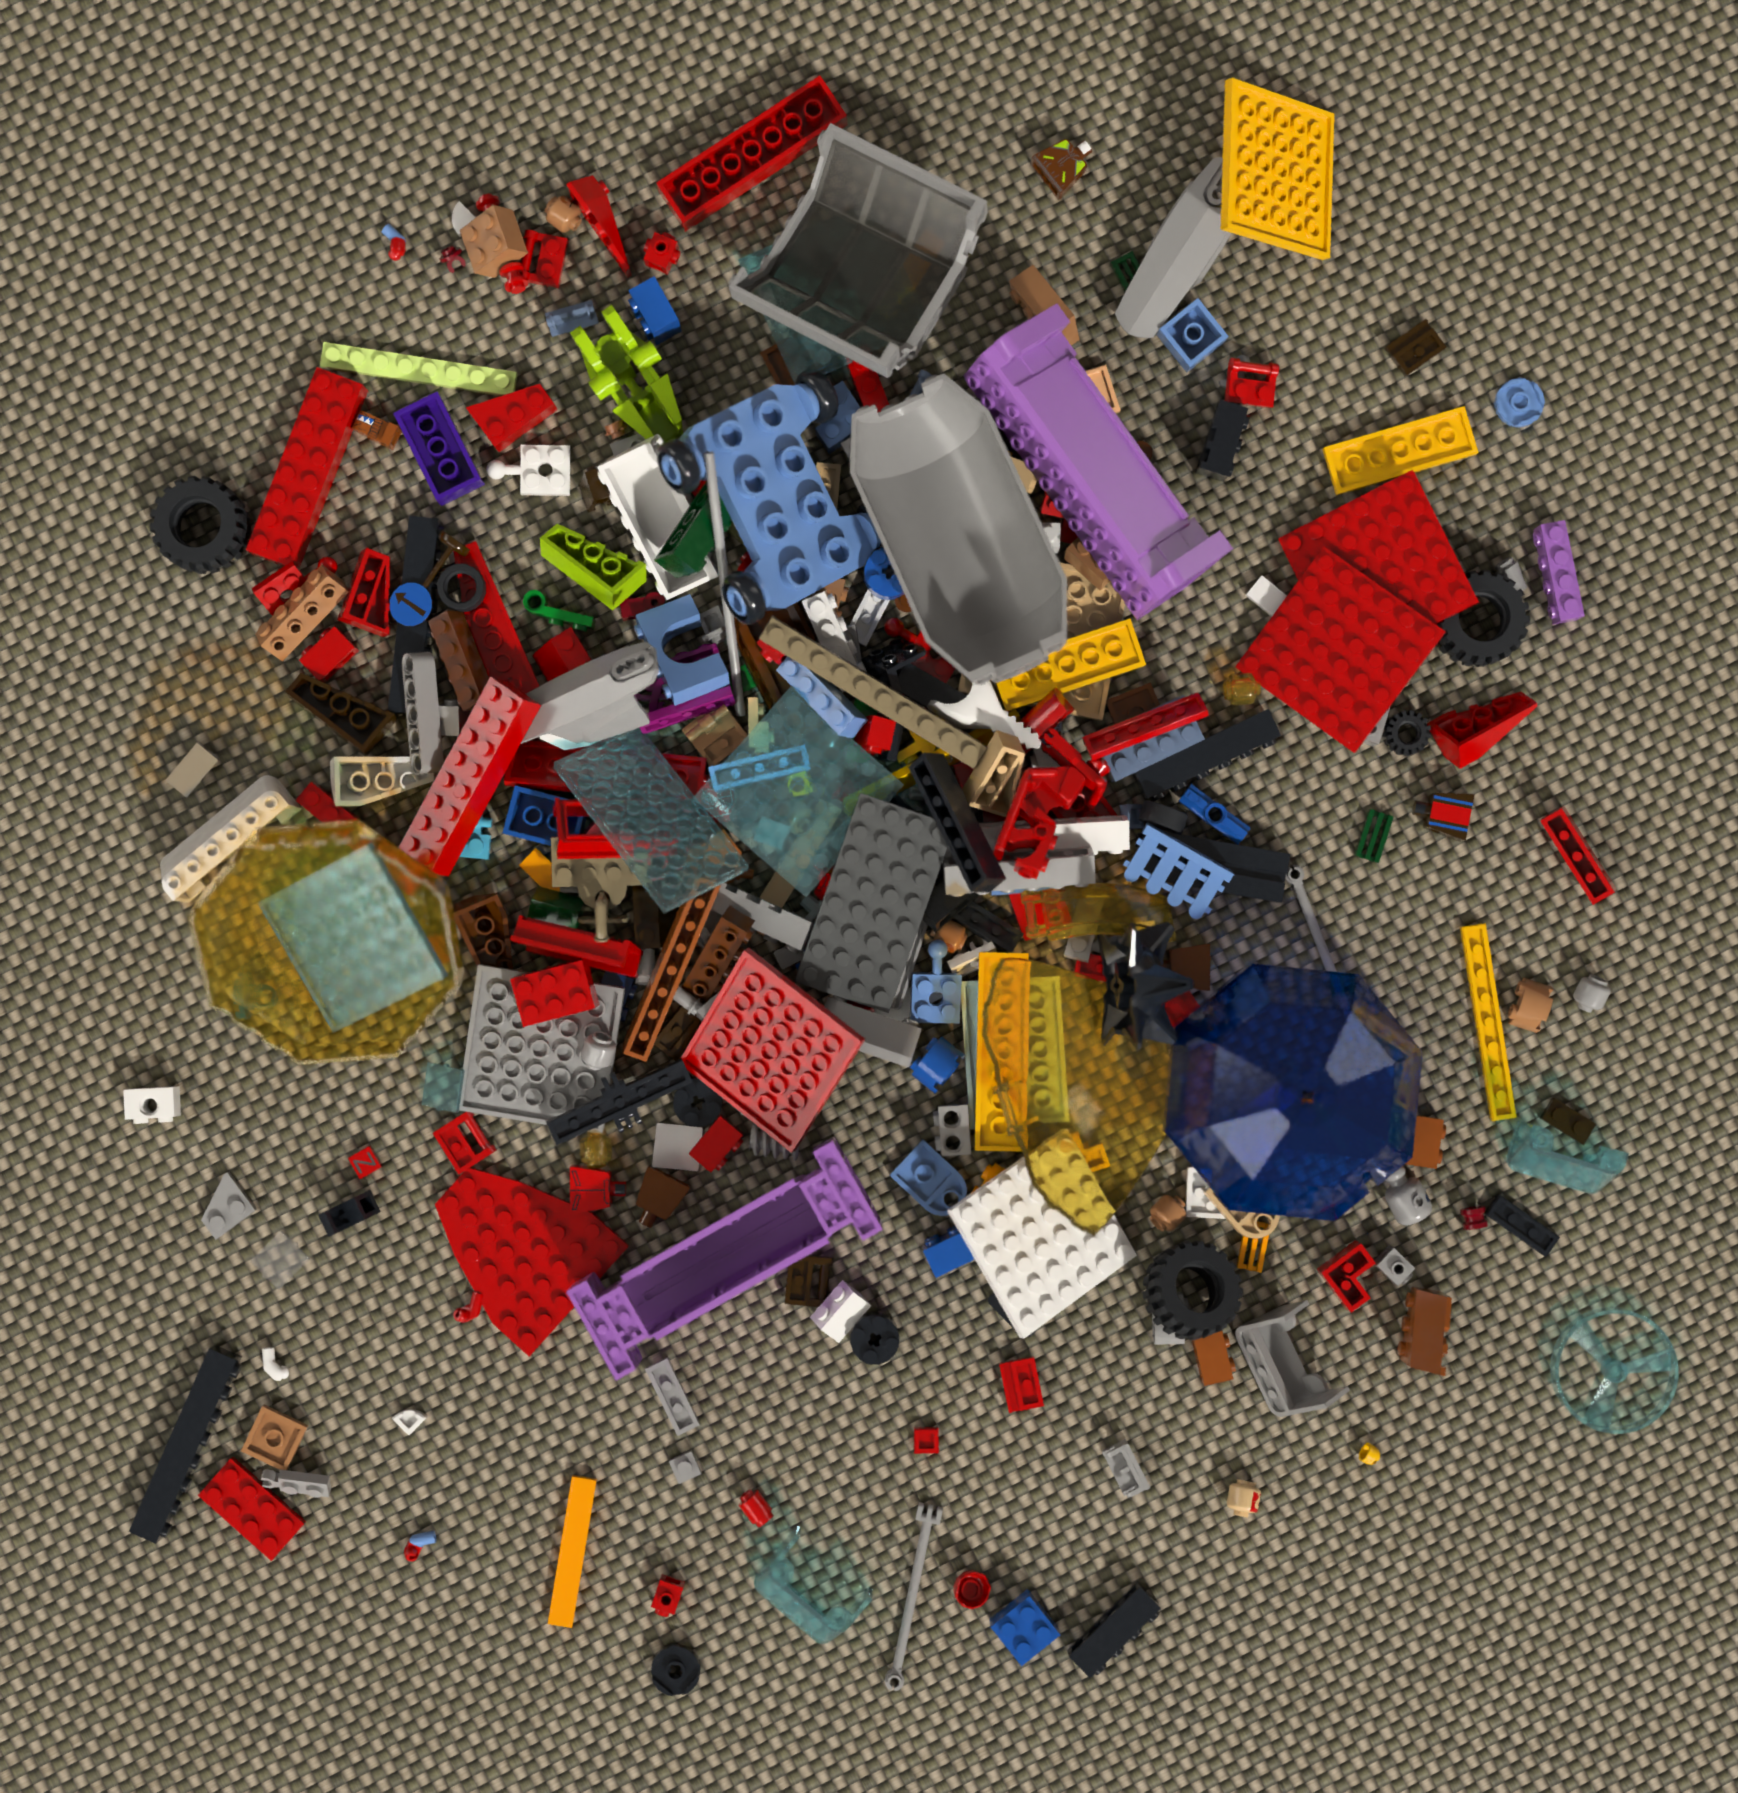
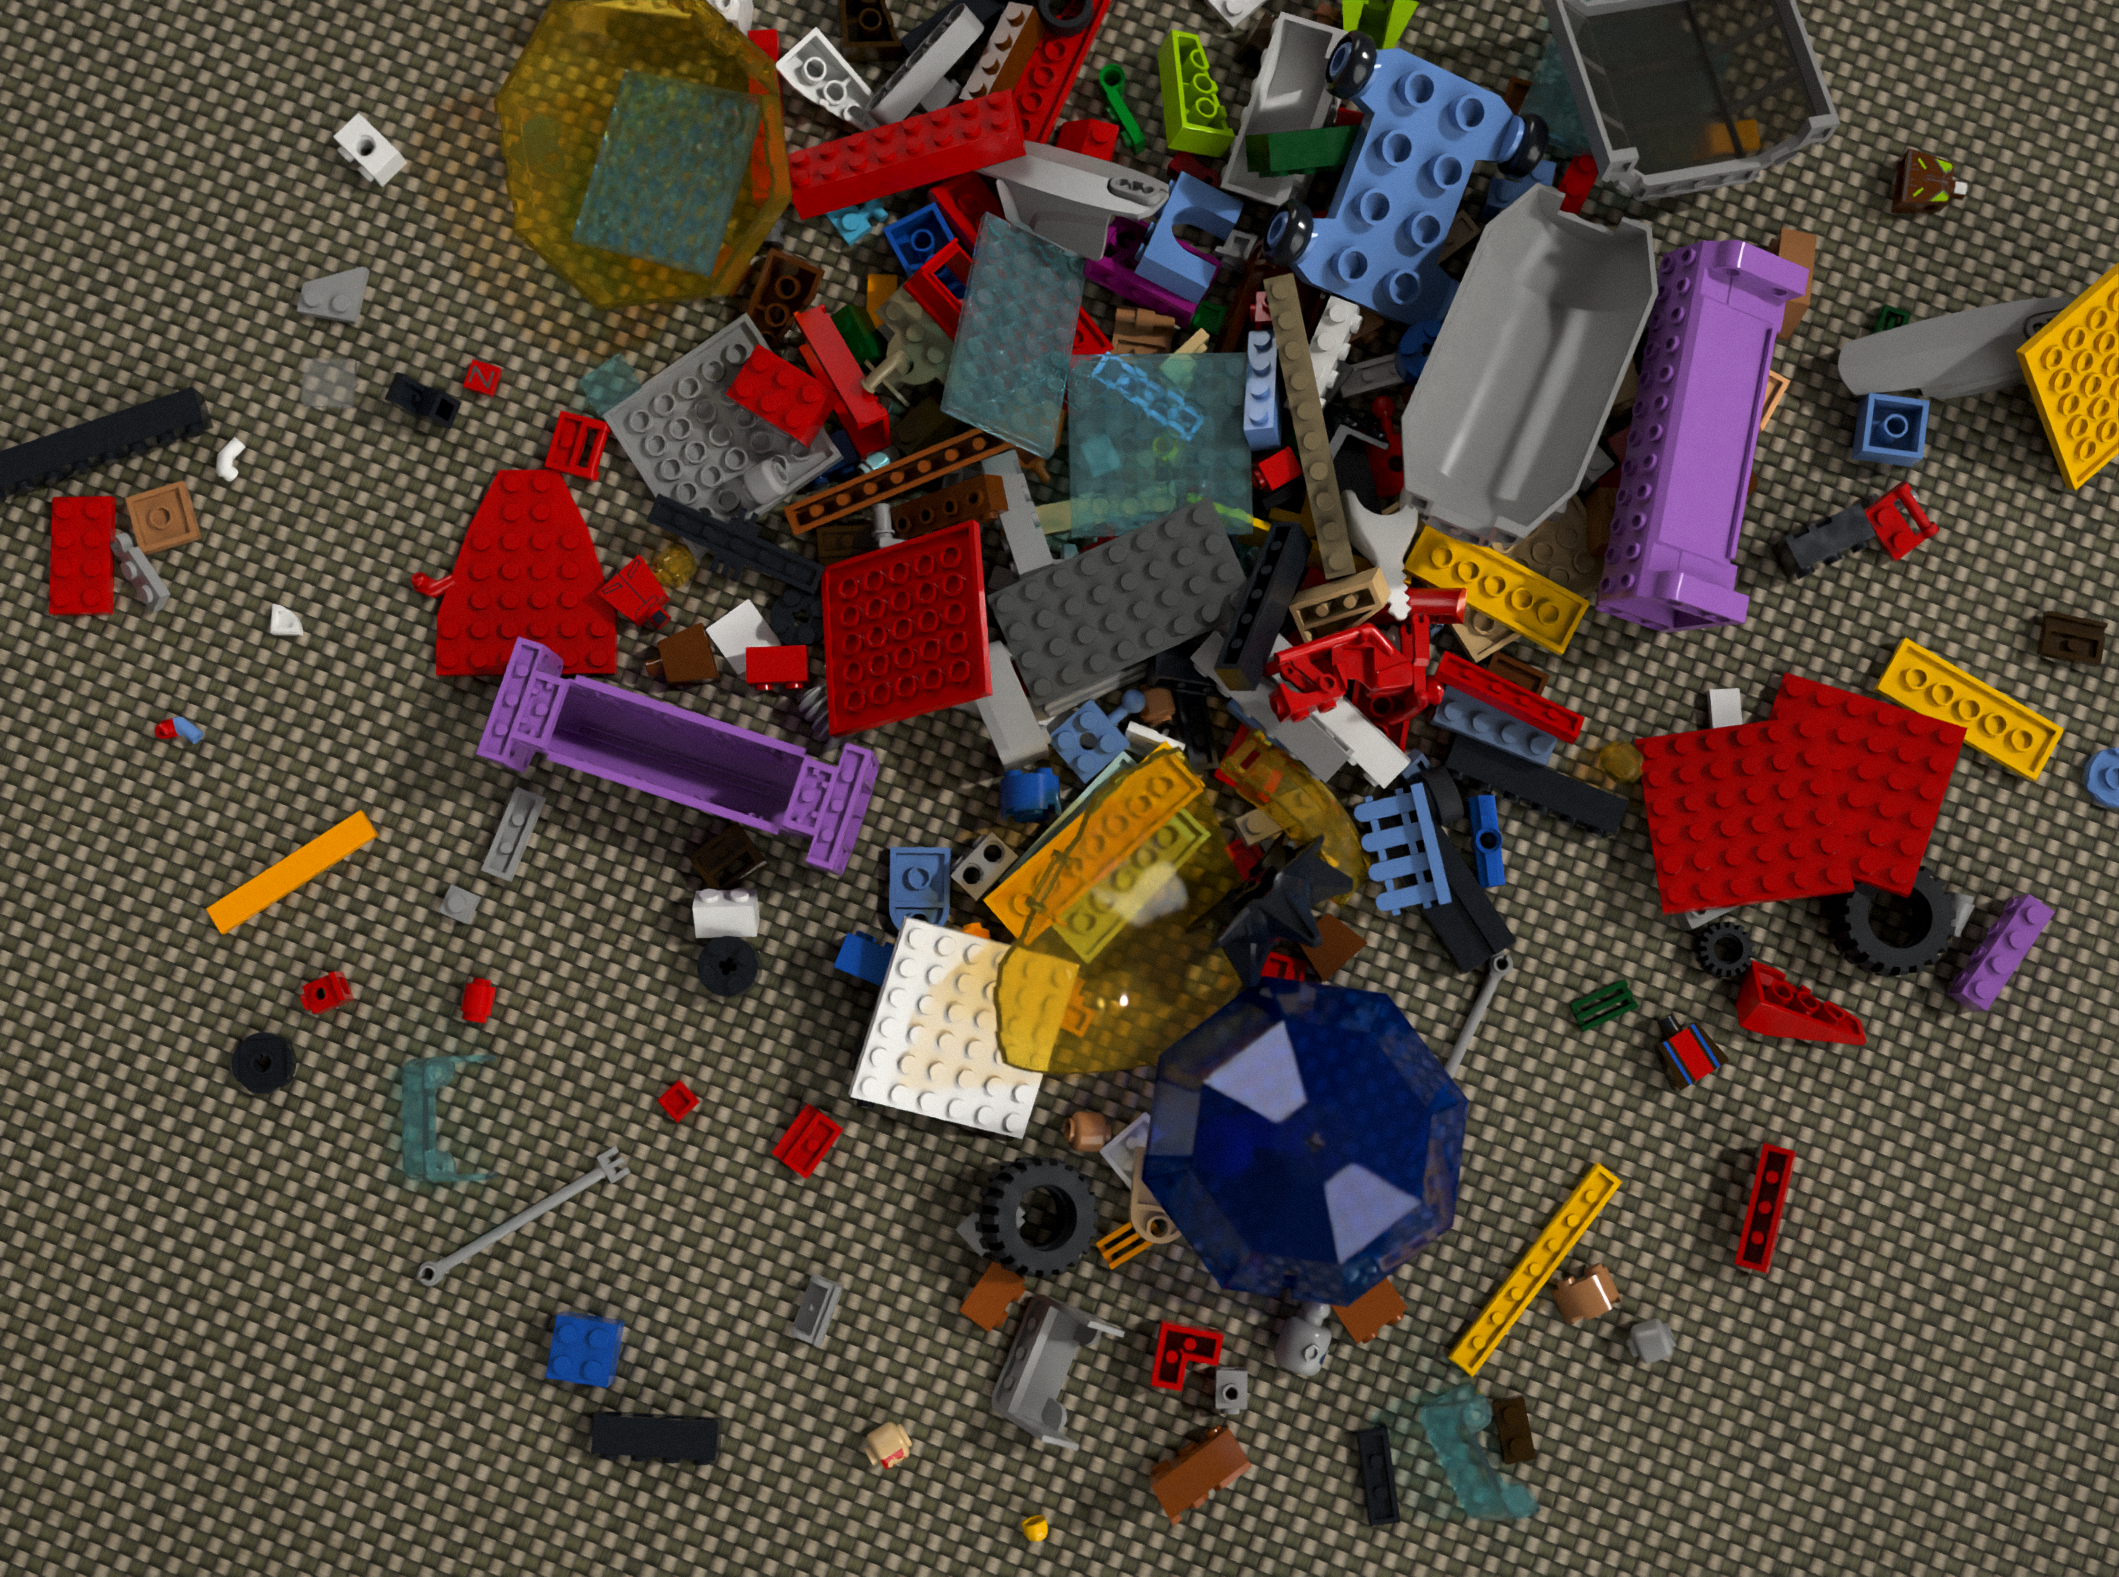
camera: 50 degrees right, 5 degrees down
light grey piece [704,451,746,716] -> none
red hair [953,1570,991,1609] -> none
dark red wheel [1460,1206,1488,1230] -> none

